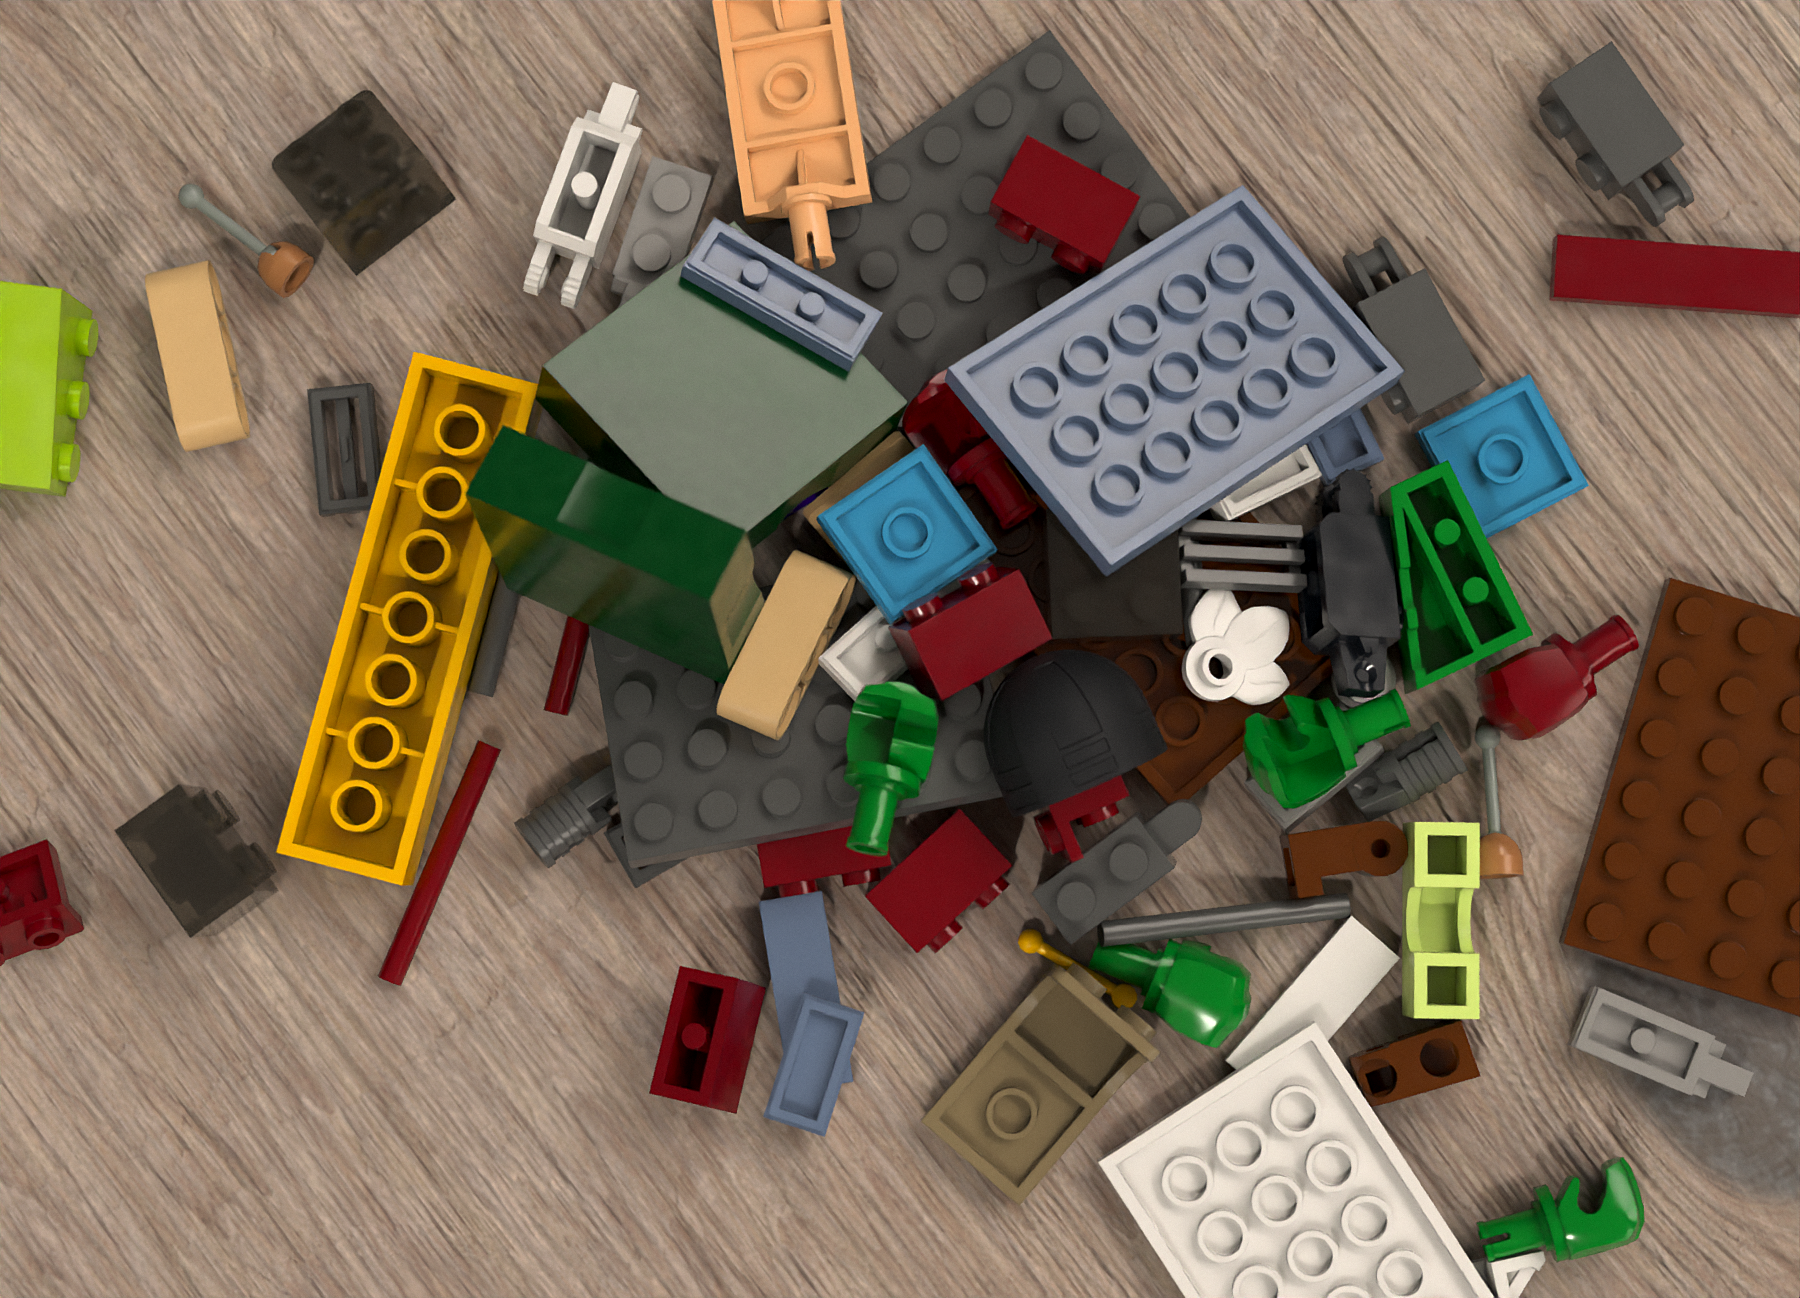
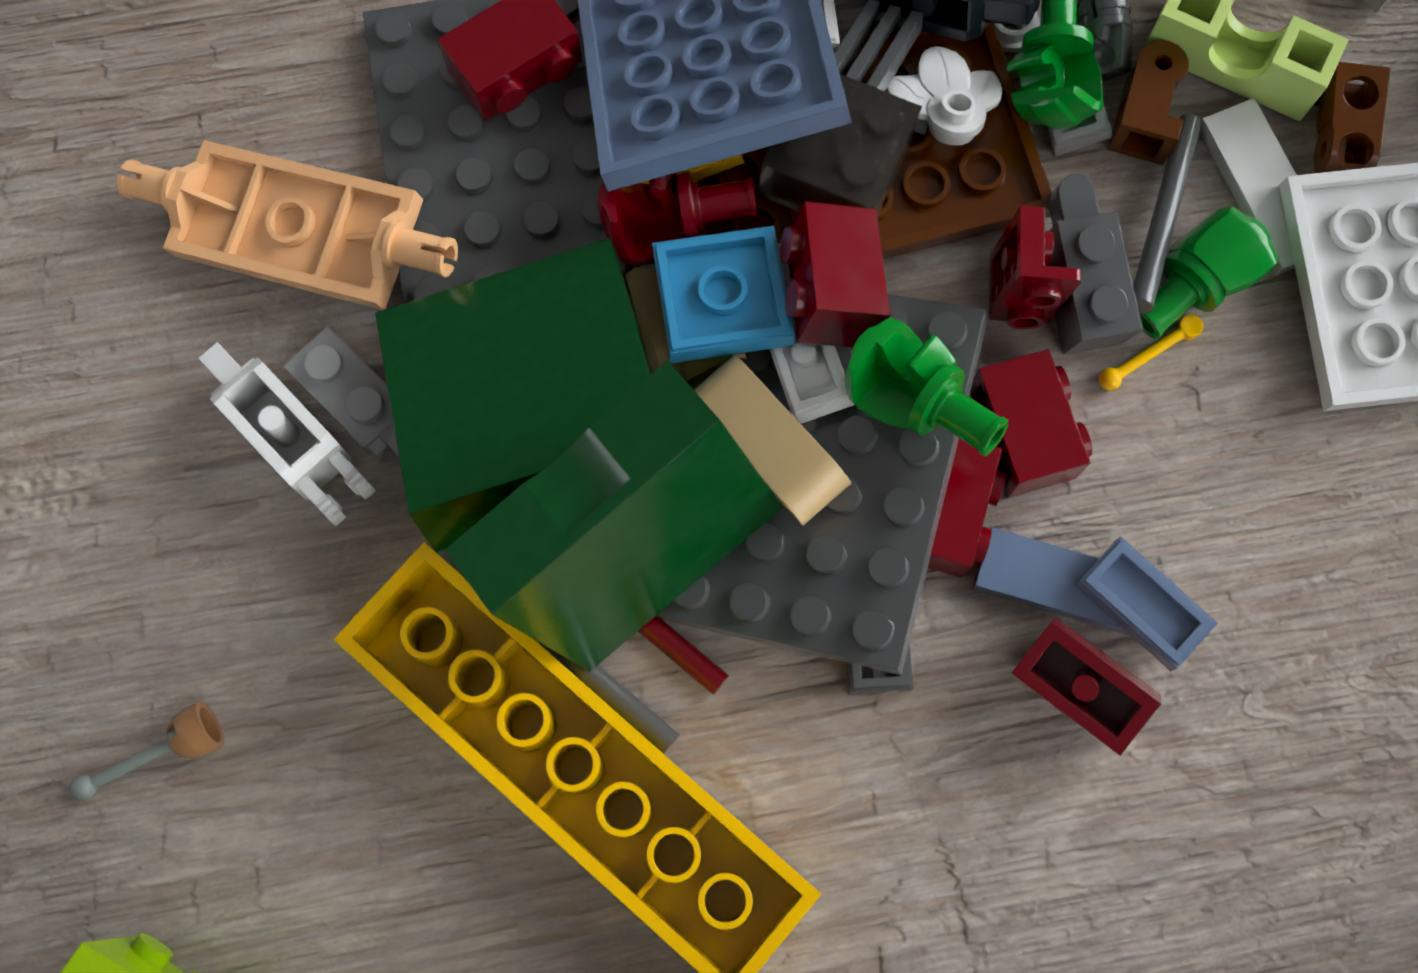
camera: 60 degrees left, 10 degrees down
tan beam [145,260,250,452] -> none
clear smoke bracket [272,90,456,276] -> none
dark grey tile [307,383,382,517] -> none
dark red bar [378,740,501,986] -> none
dark grey hinge [514,764,618,869] -> none
sand blue tile [680,217,883,372] -> none
dark tan bracket [921,962,1160,1206] -> none
black piece [983,650,1168,817] -> none

